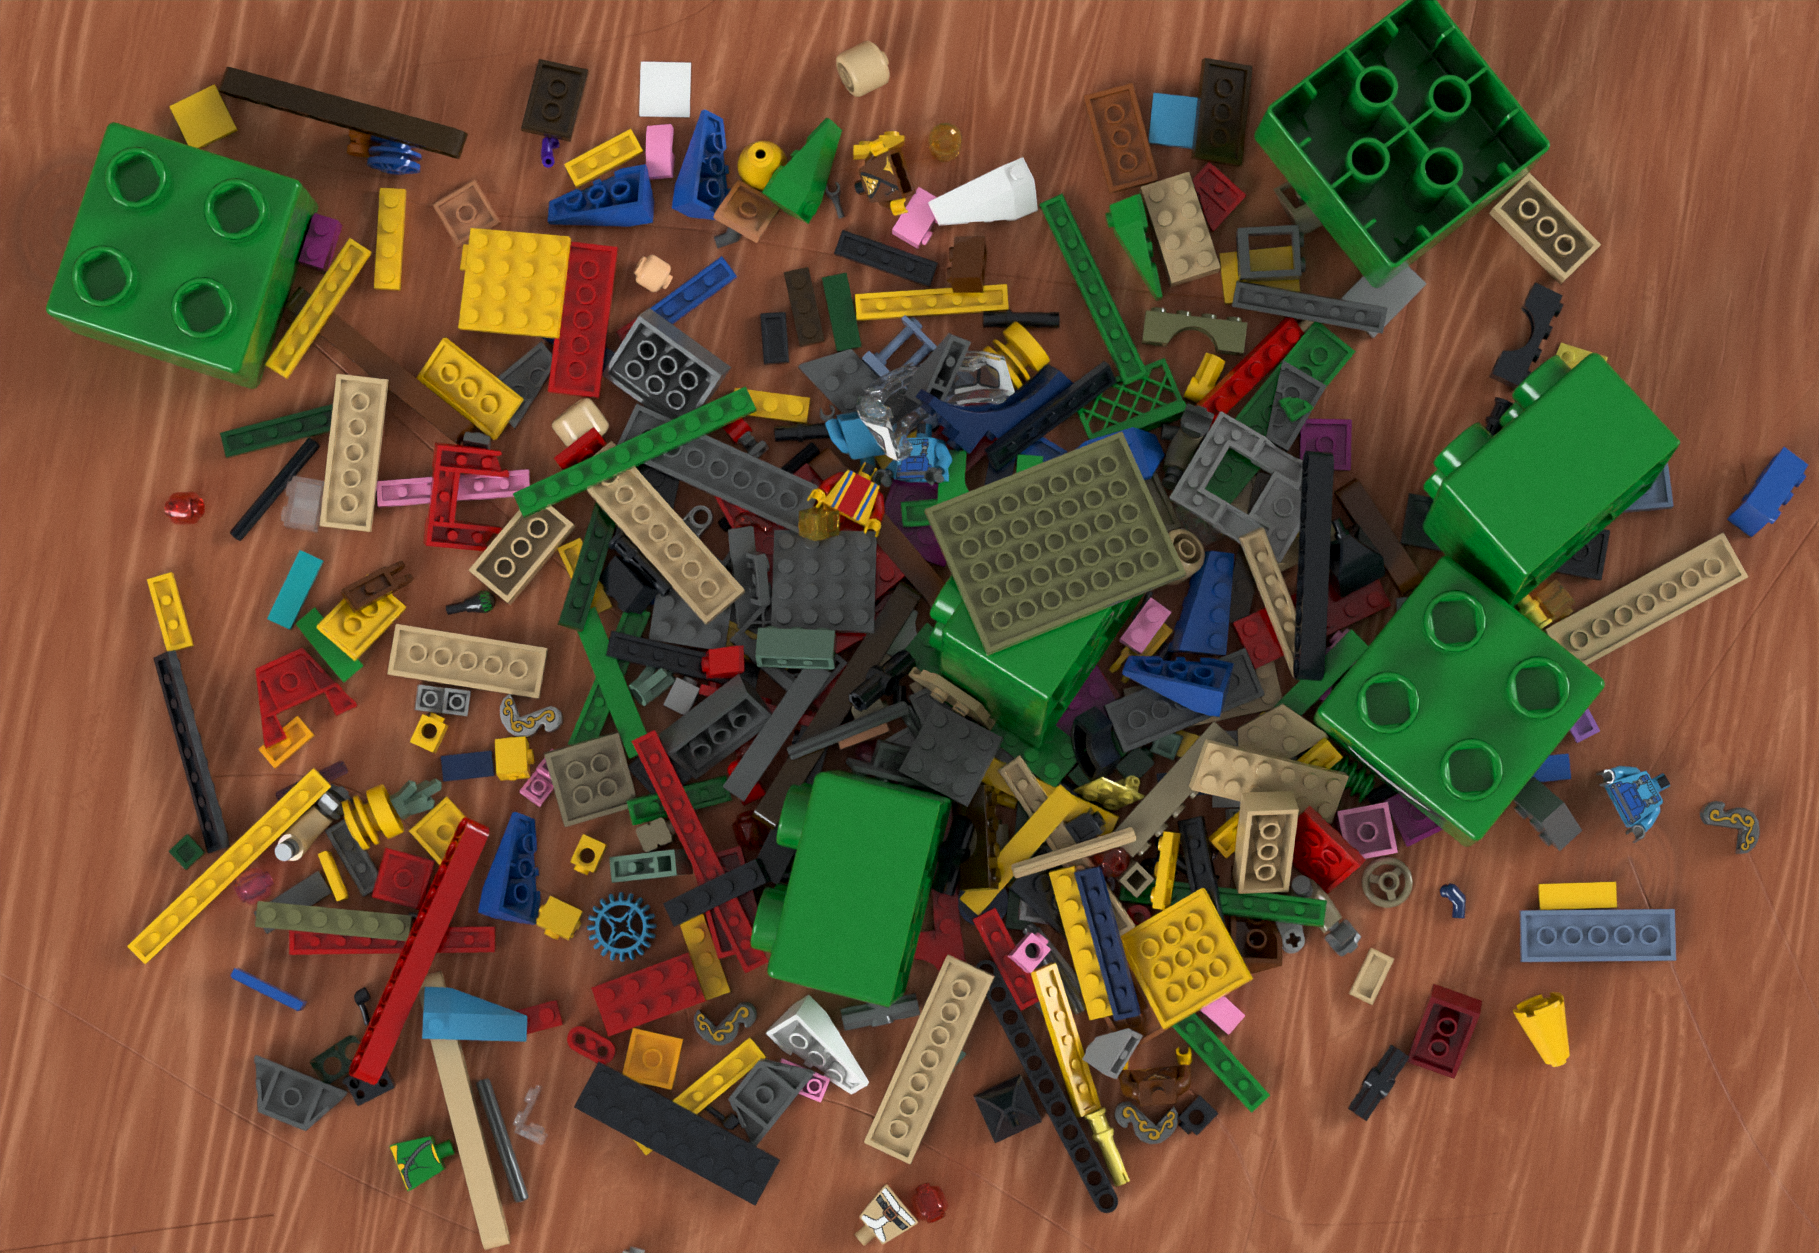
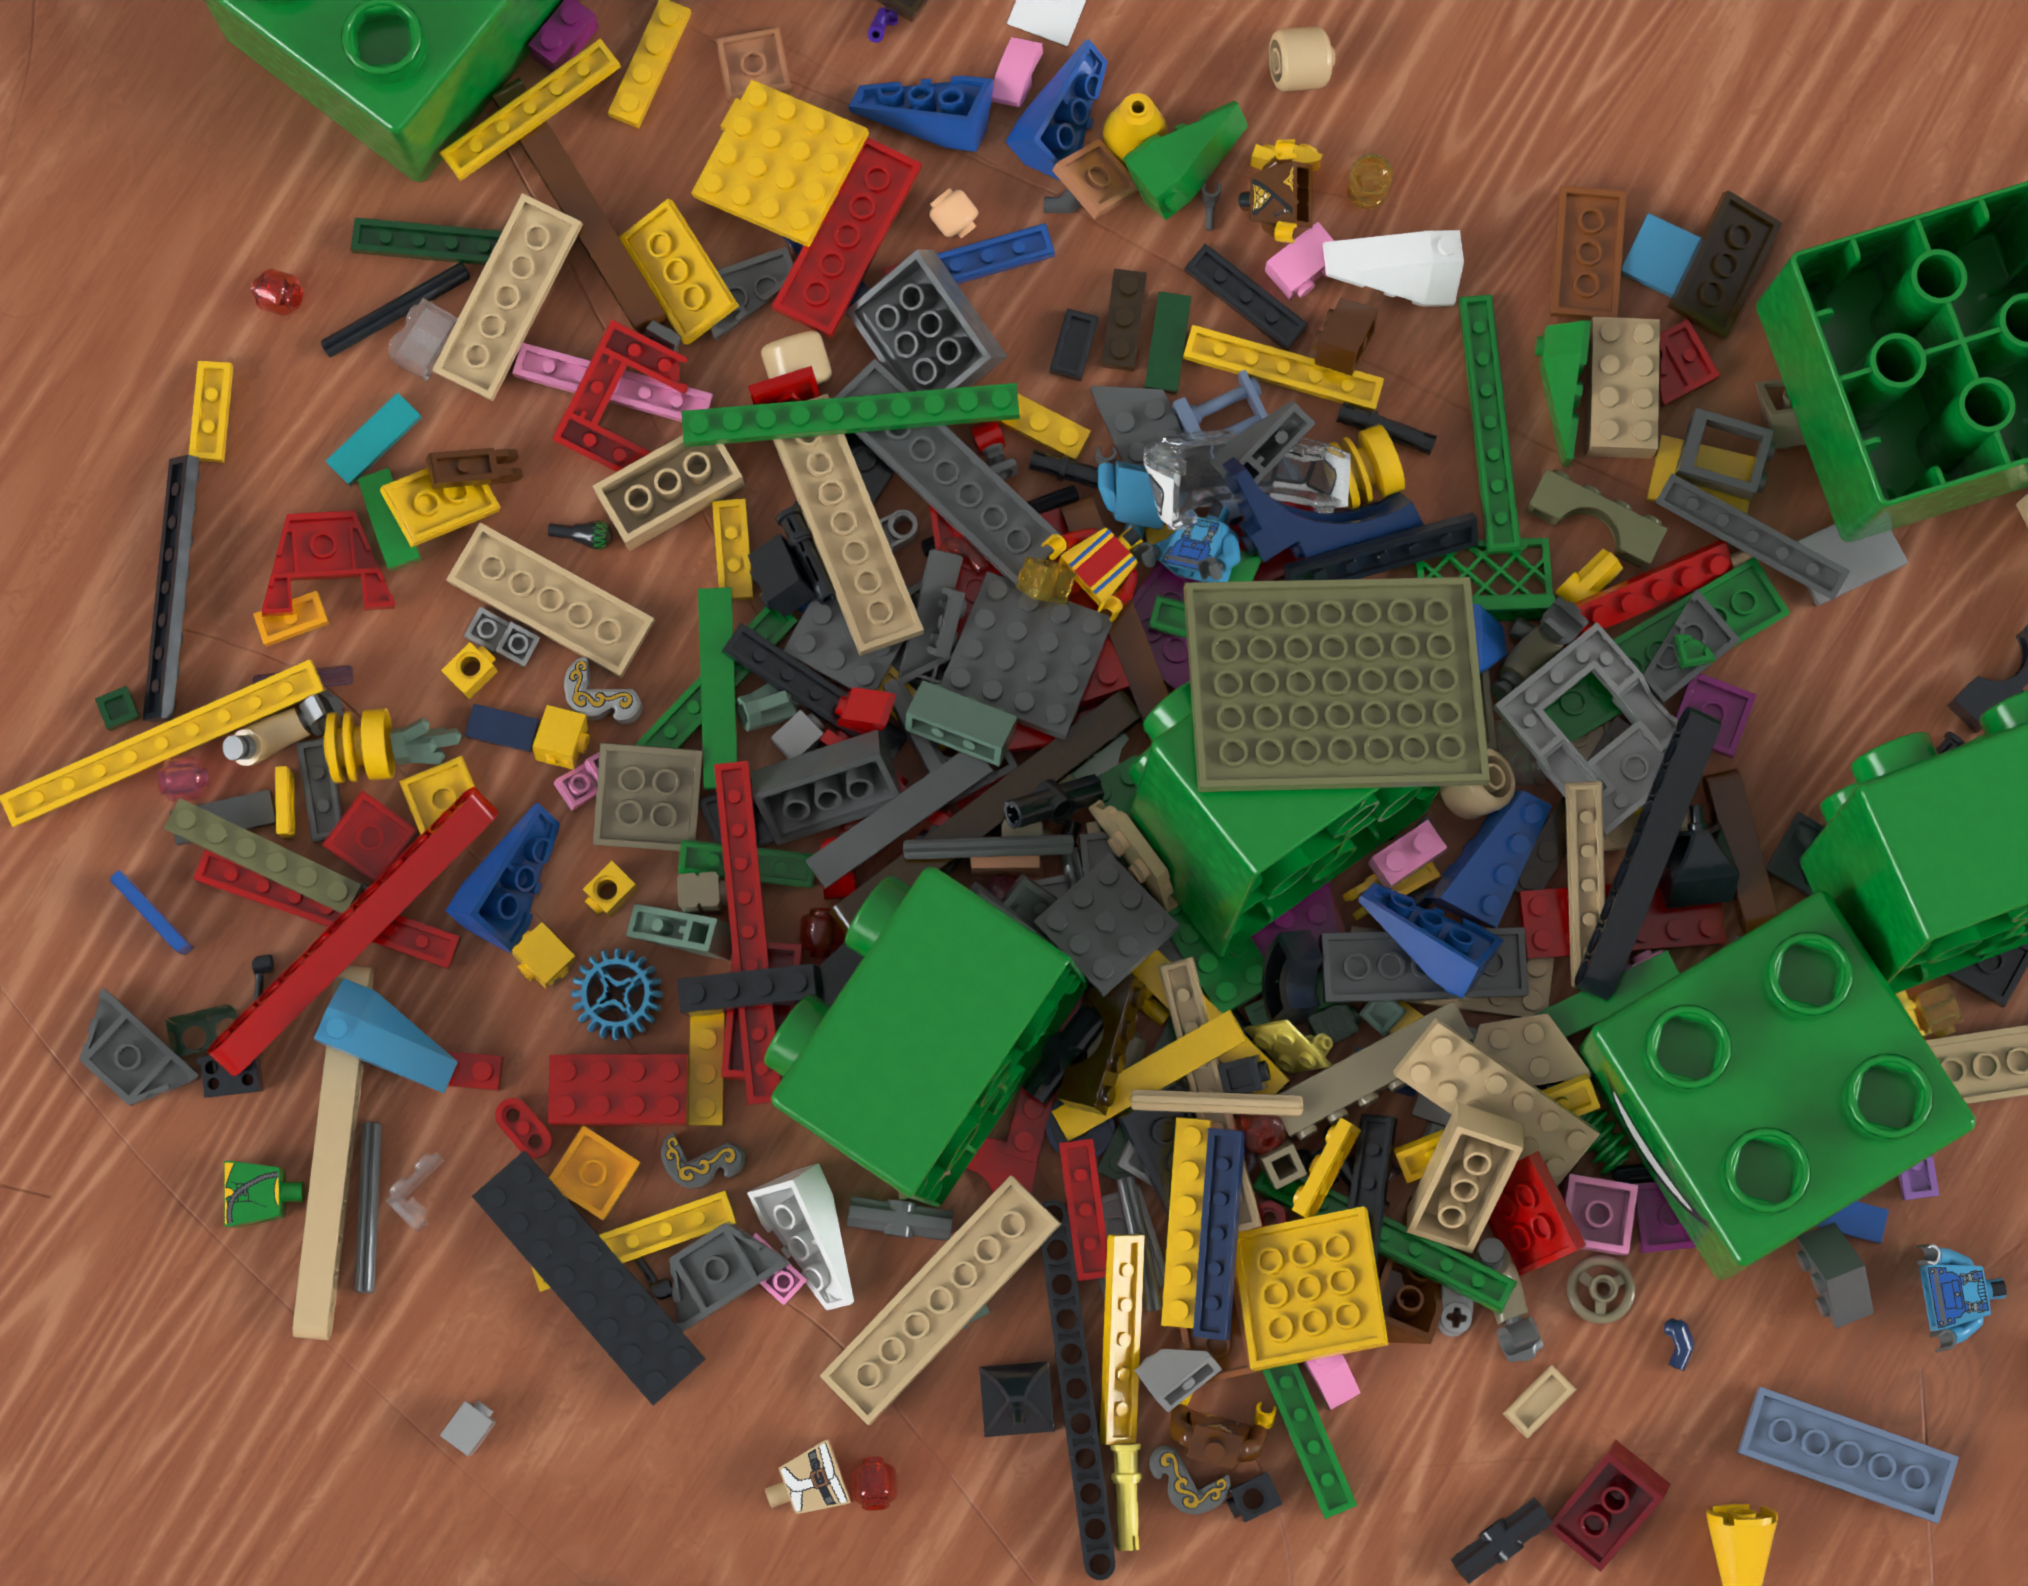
camera: 20 degrees right, 5 degrees down
dark green plate [558,501,616,632] -> none
yellow plate [564,129,644,188] -> none
bright pink brick [1008,932,1051,973] -> none
yellow tile [1538,882,1617,910] -> none

